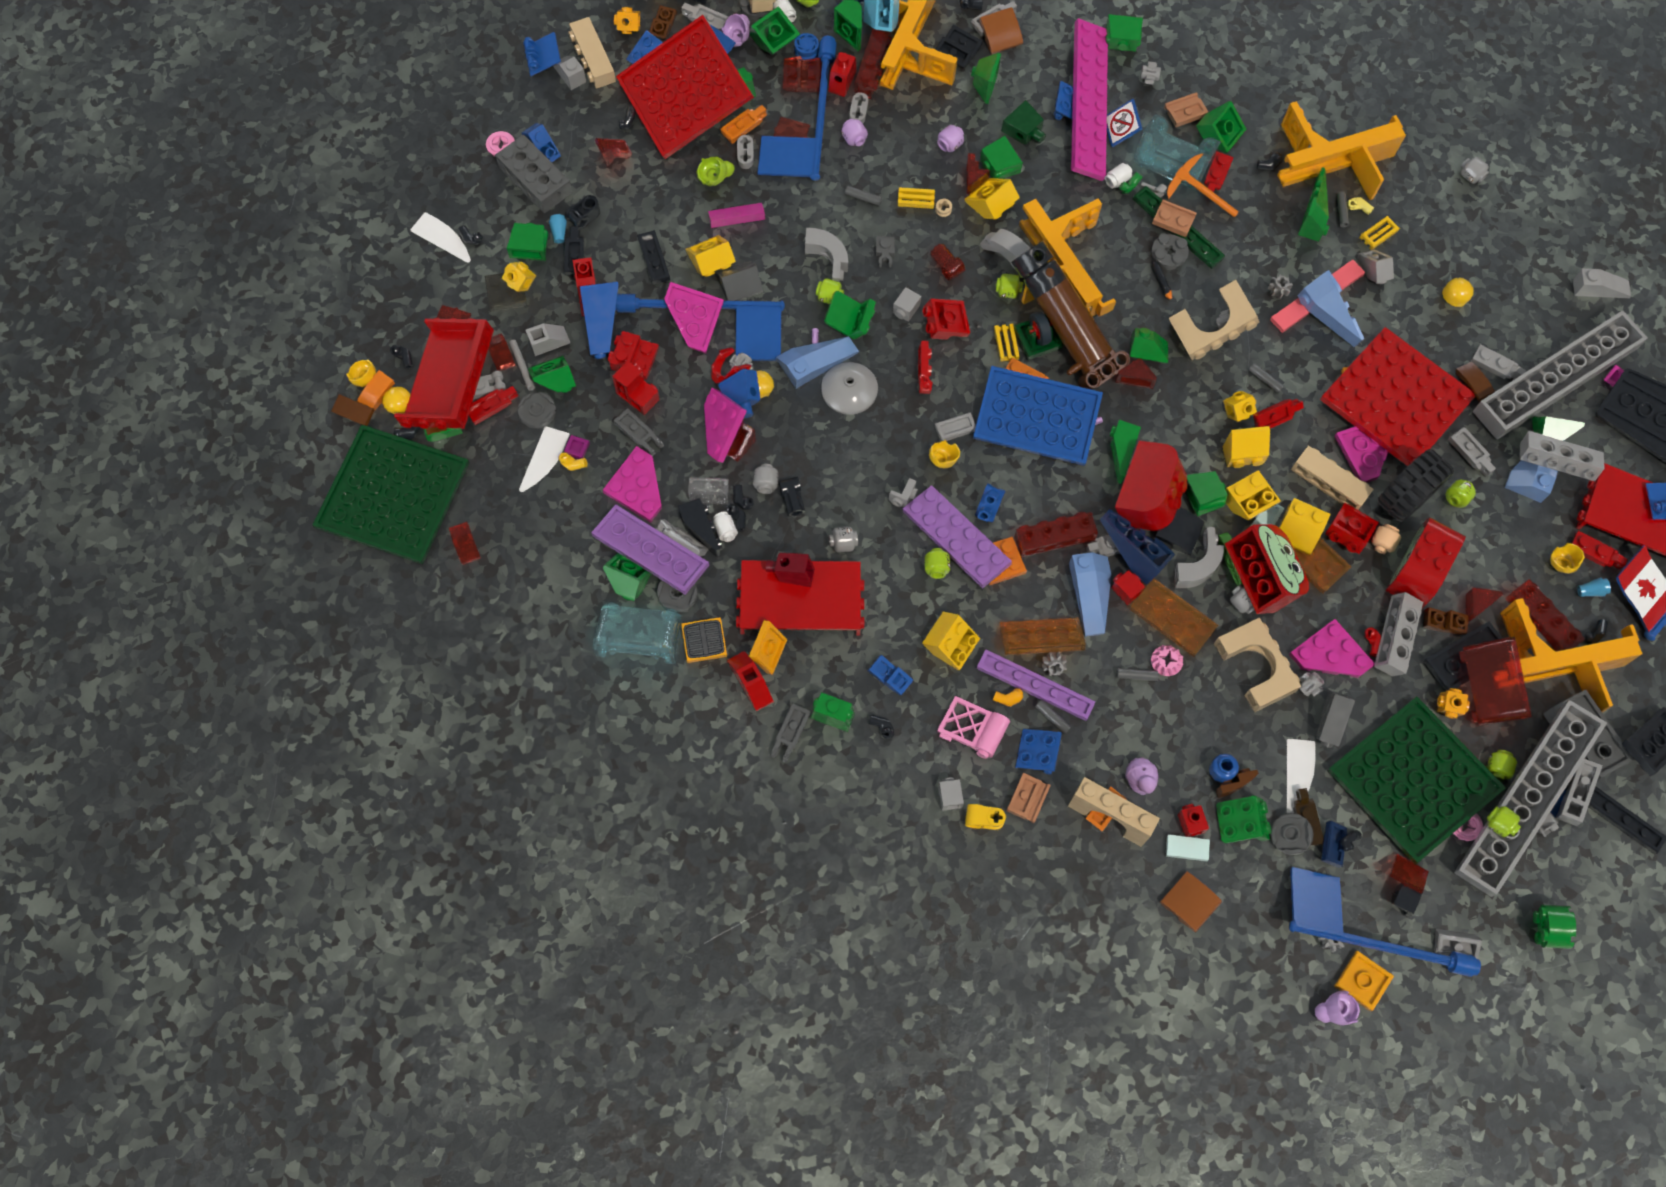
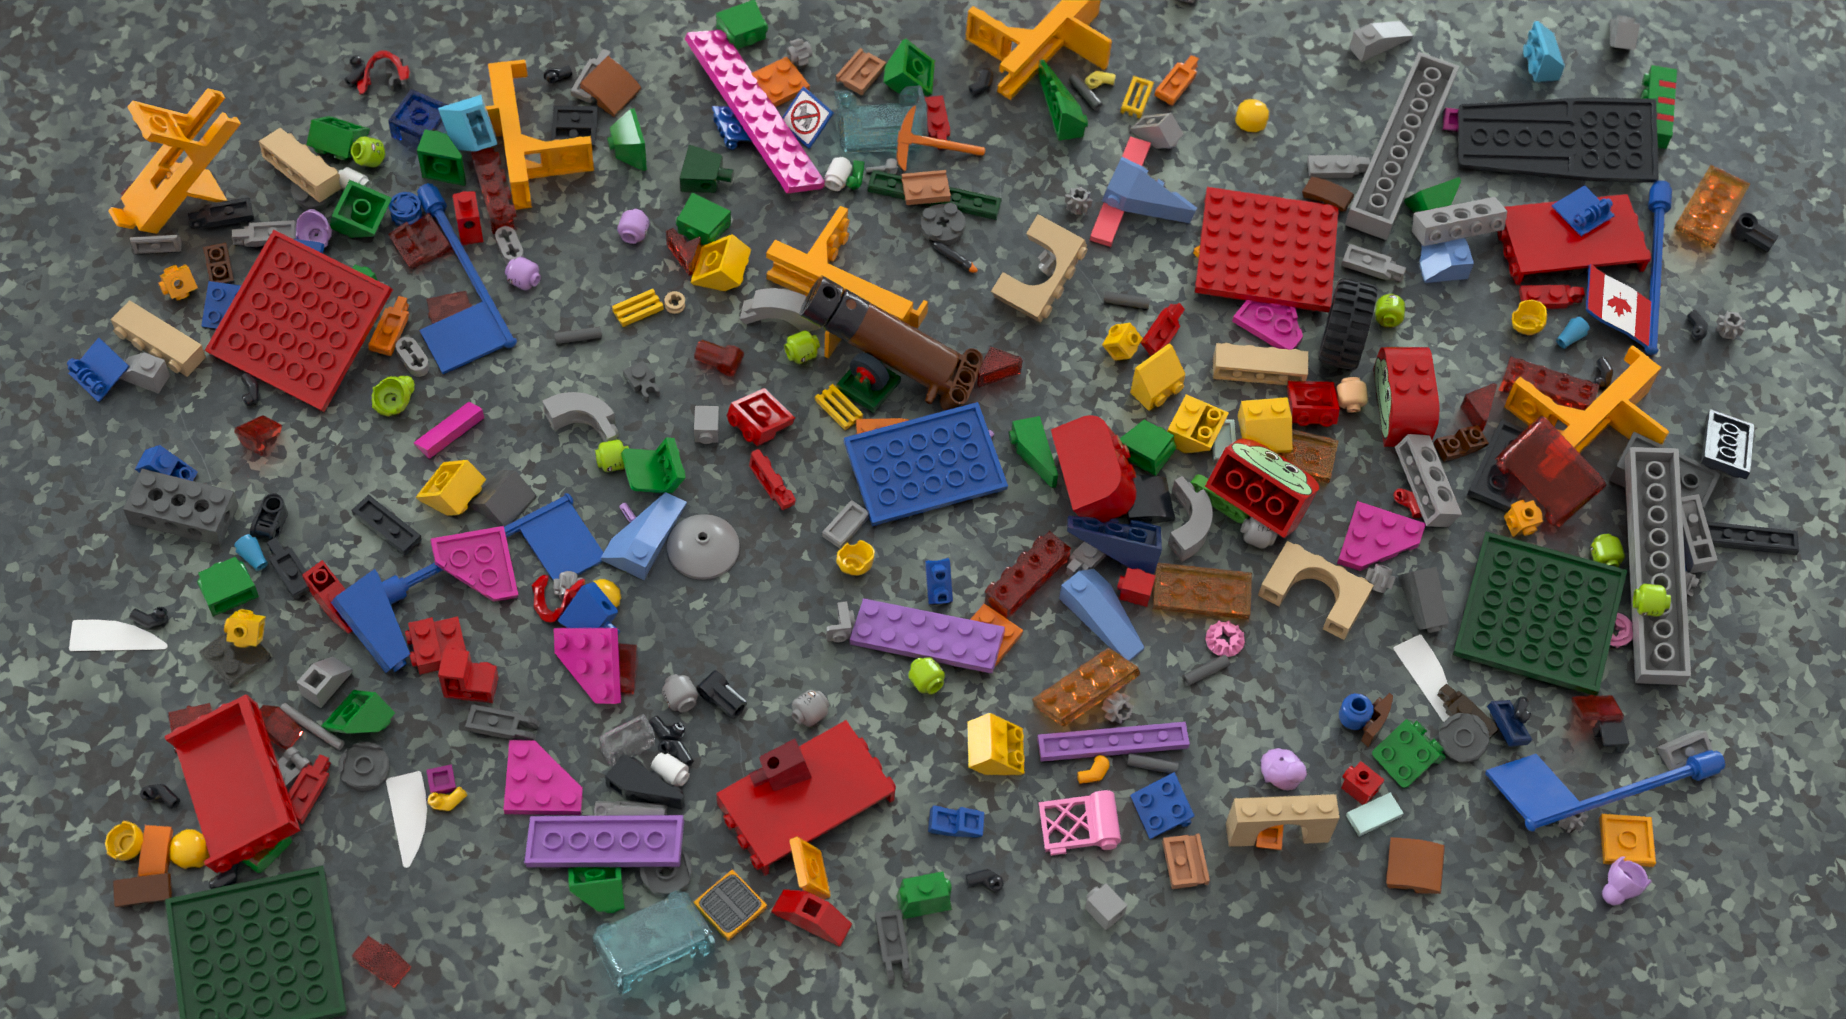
camera: 35 degrees left, 10 degrees down
bright pink gear [486,131,515,157] -> none
yellow piece [965,804,1006,830] -> none
green slope [1130,328,1168,363] -> none
green brick [1533,905,1576,949] -> none
none -> orange plate [751,56,810,107]
none -> orange hinge [1154,55,1199,106]

